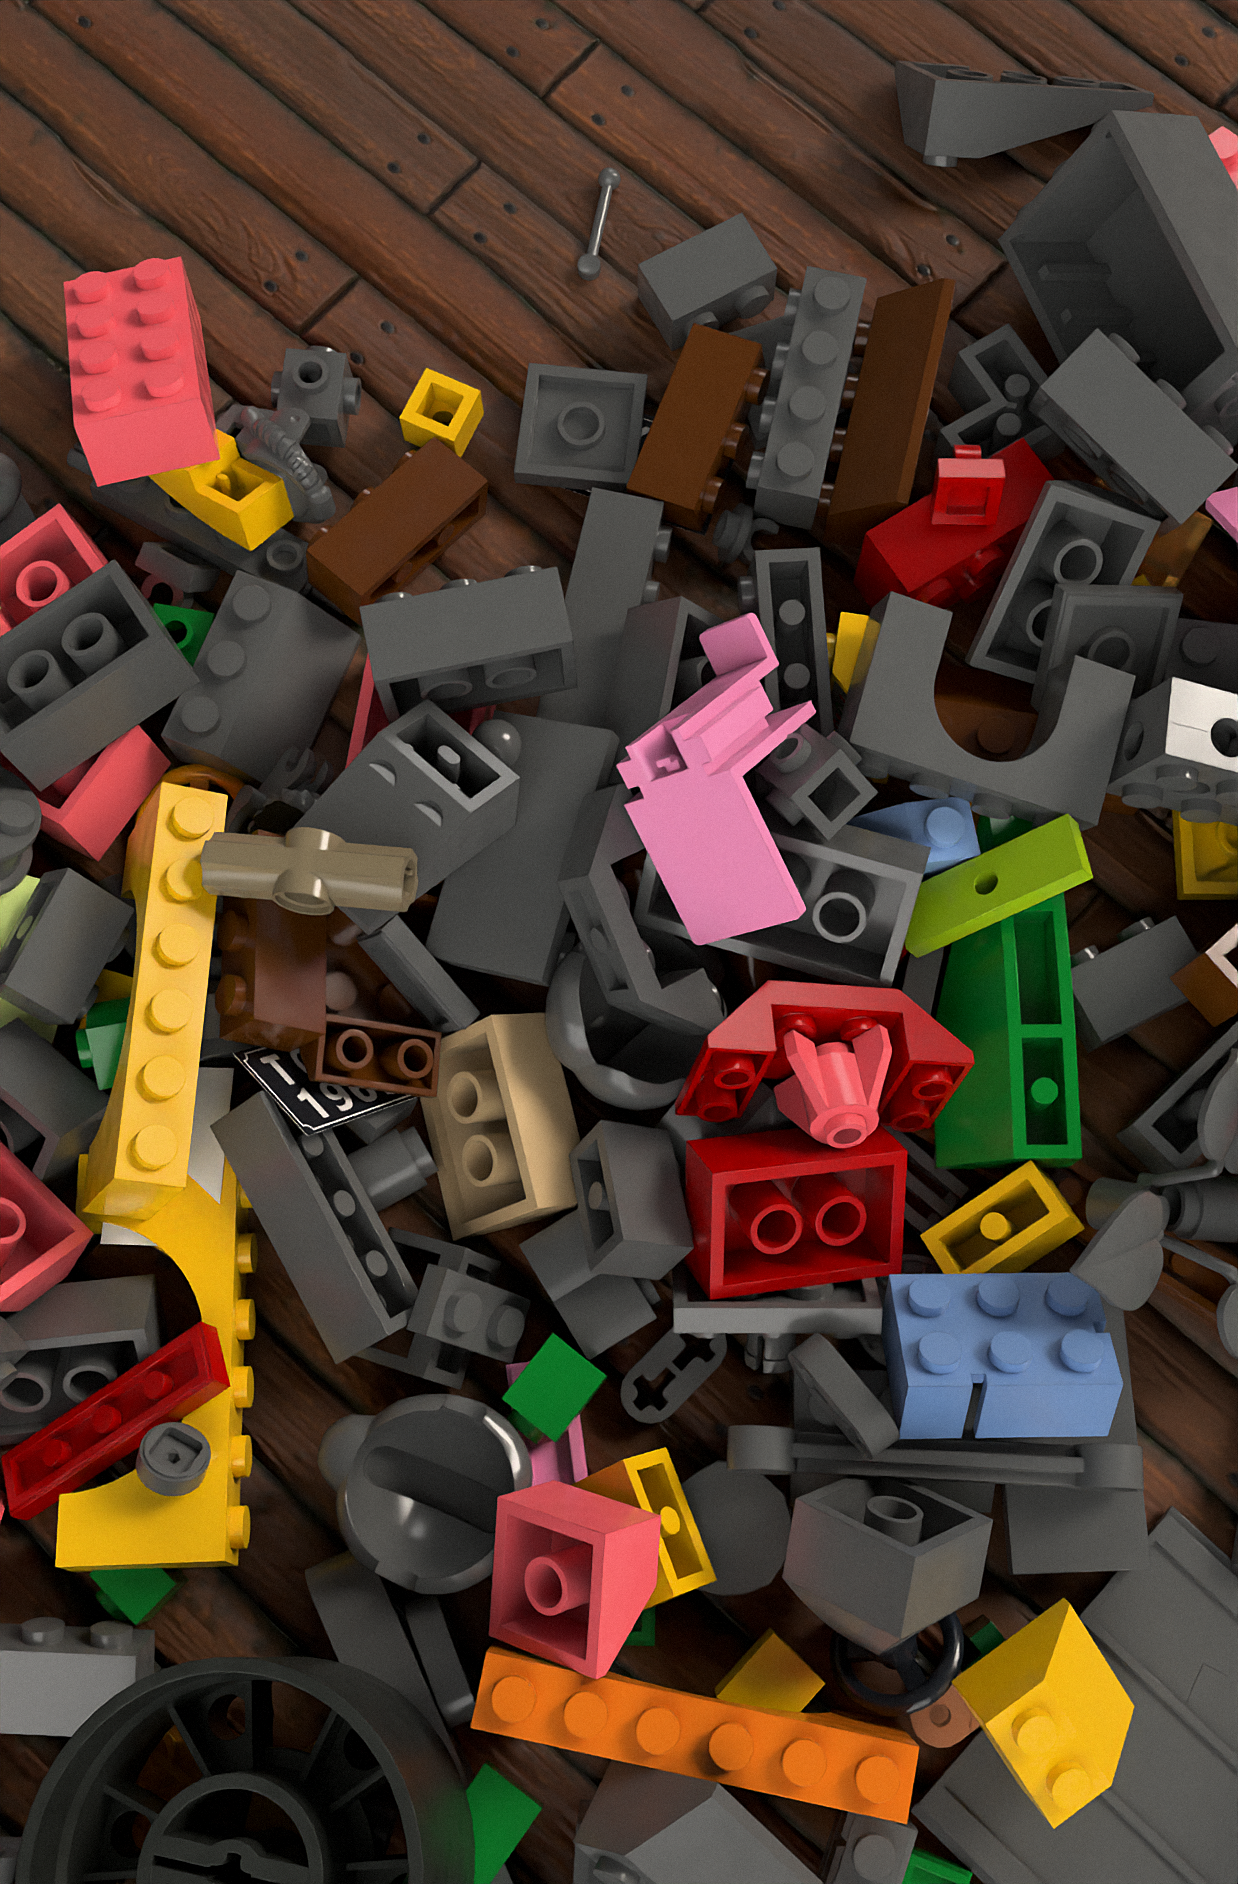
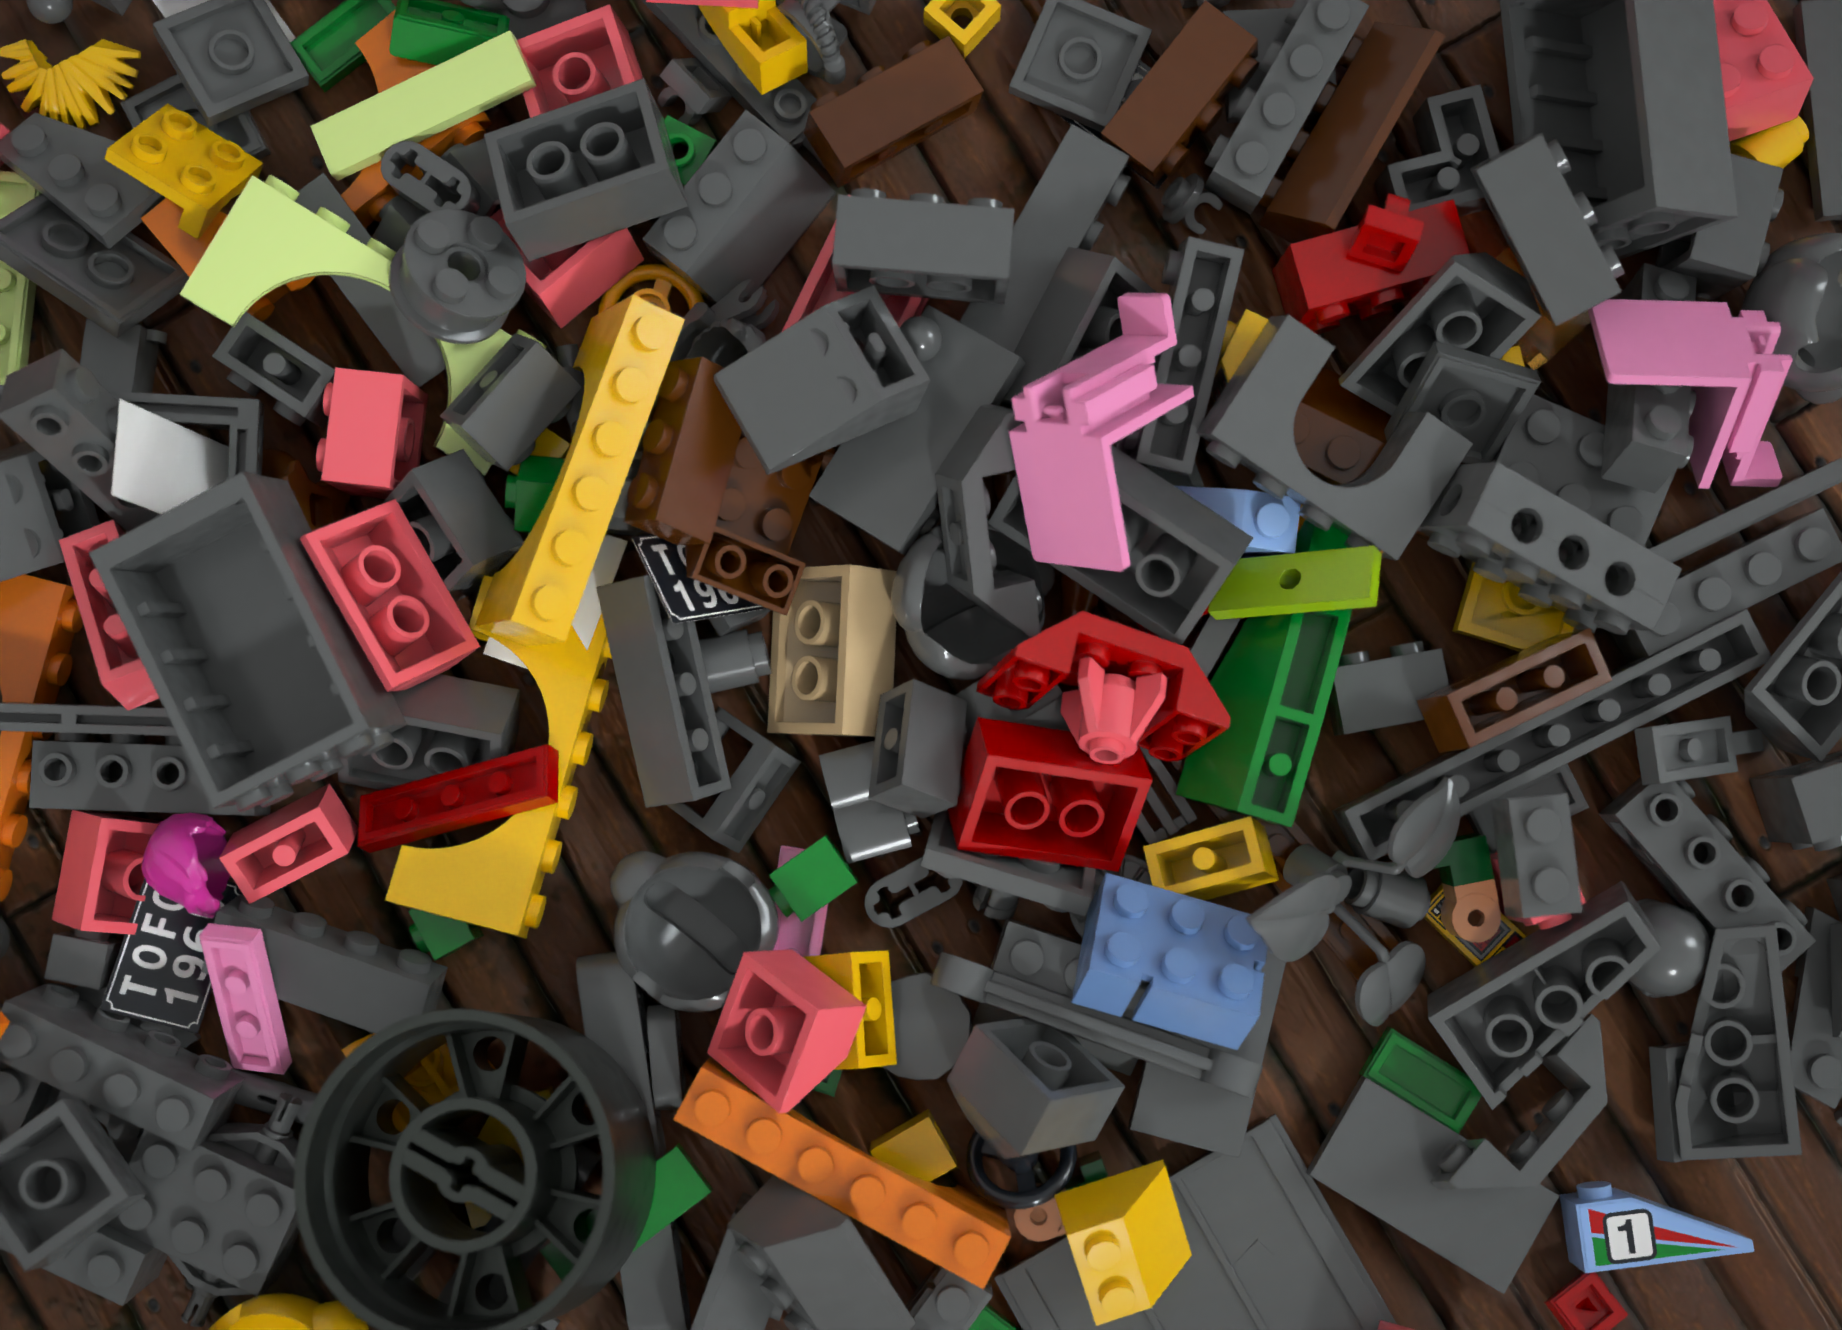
camera: 15 degrees right, 10 degrees up
dark grey tile [136,1422,211,1496] -> none
dark tan piece [200,827,418,915] -> none
dark grey tile [356,914,481,1034] -> none
dark grey plate [406,1263,532,1364] -> none
dark grey brick [756,723,878,840] -> none
dark grey beam [788,1332,900,1460] -> none

